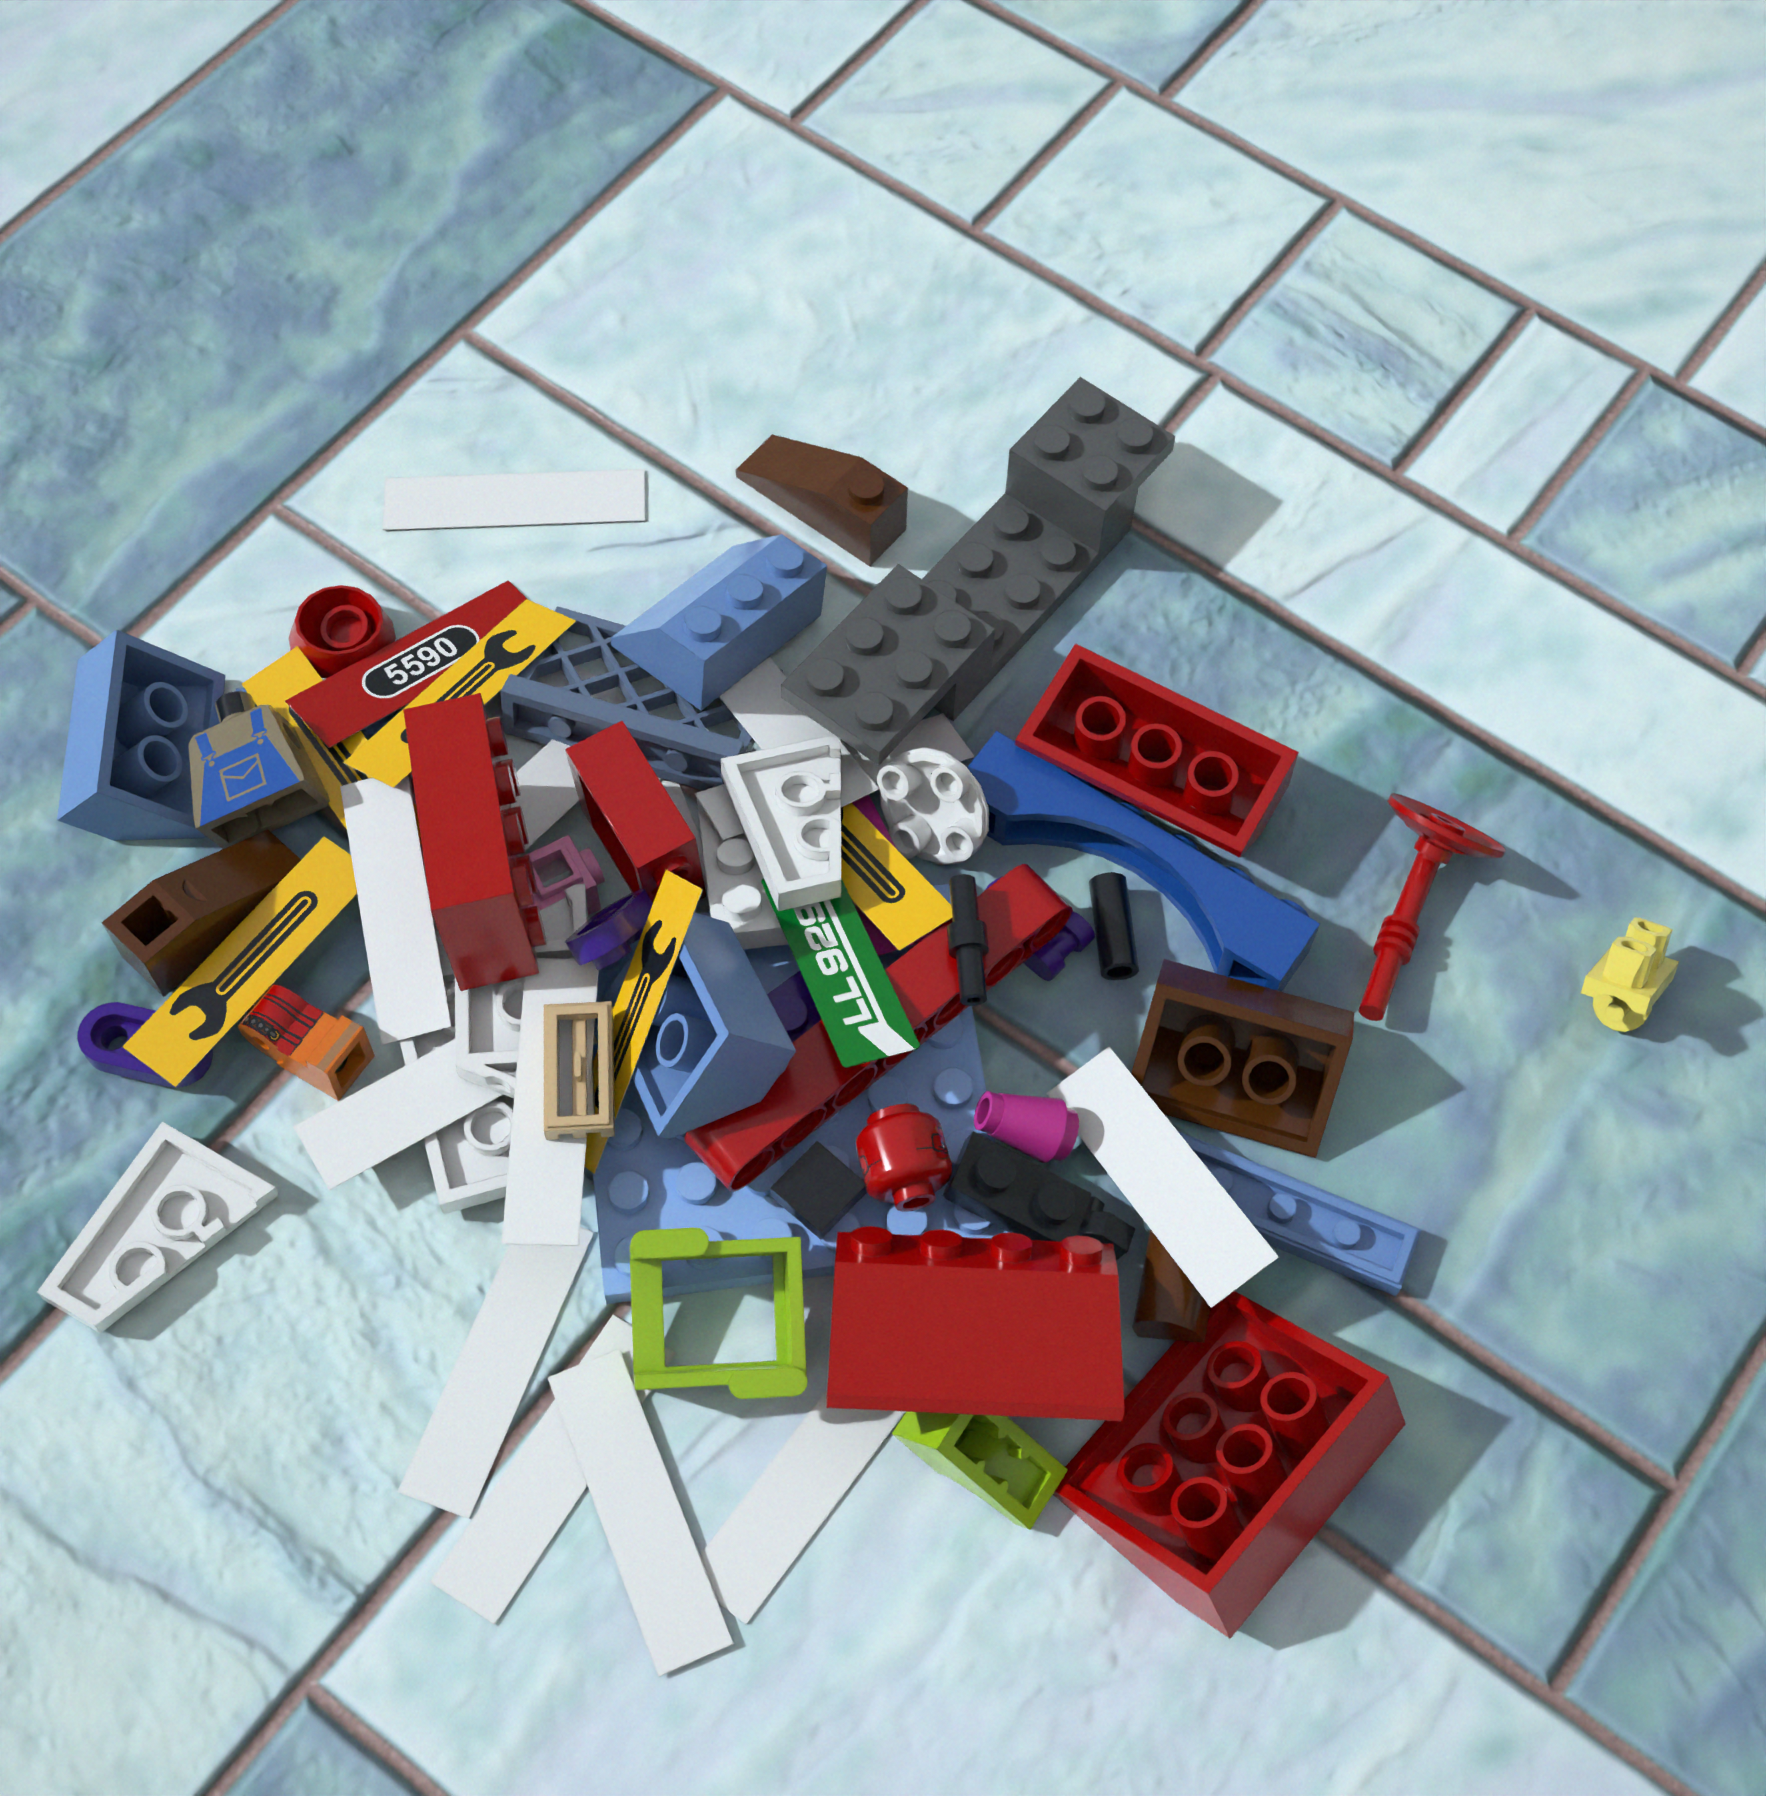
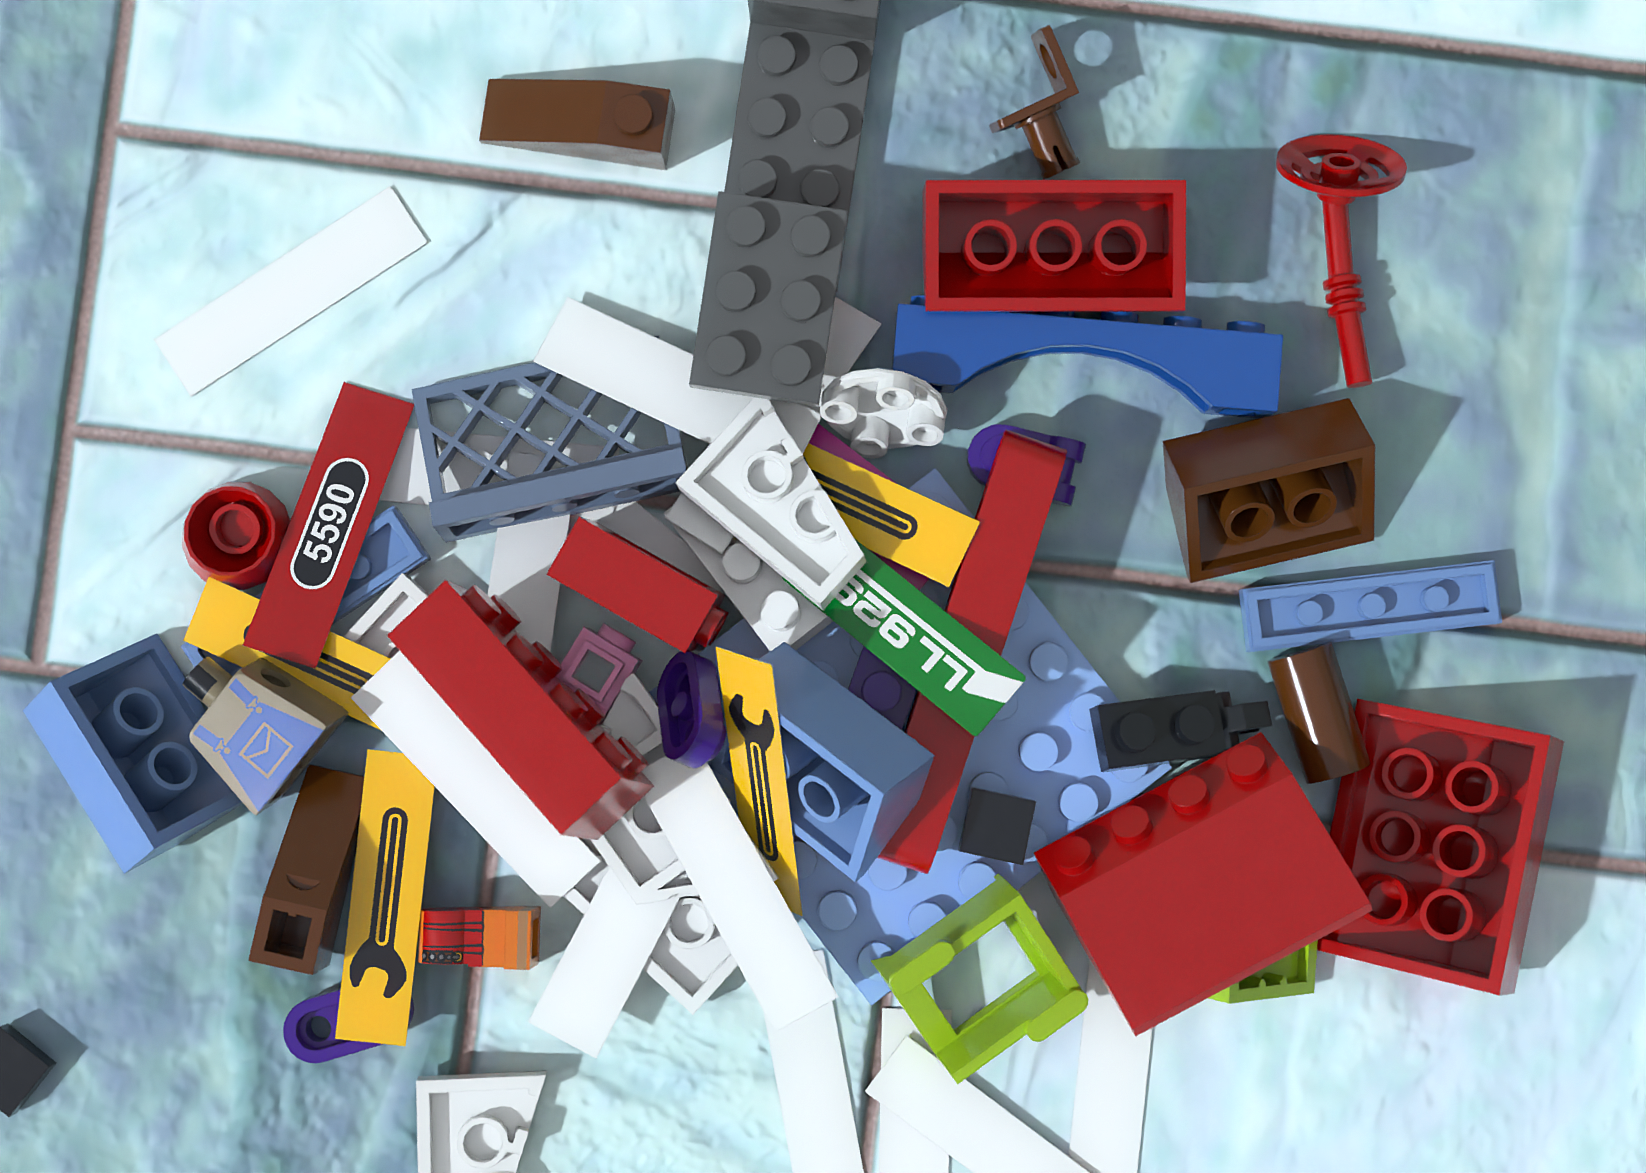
camera: 30 degrees left, 25 degrees up
yellow sticker [343,599,576,788] -> none
tan tile [544,1001,615,1140] -> none
medium blue slope [611,534,827,711] -> none
red head [856,1104,952,1212] -> none
black bar [947,874,989,1006] -> none
dark pink cone [974,1091,1079,1163] -> none
white sticker [1047,1047,1279,1308] -> none
black axle [1089,872,1139,980] -> none
light yellow hips [1581,917,1679,1032] -> none
none -> reddish brown bracket [989,25,1080,180]

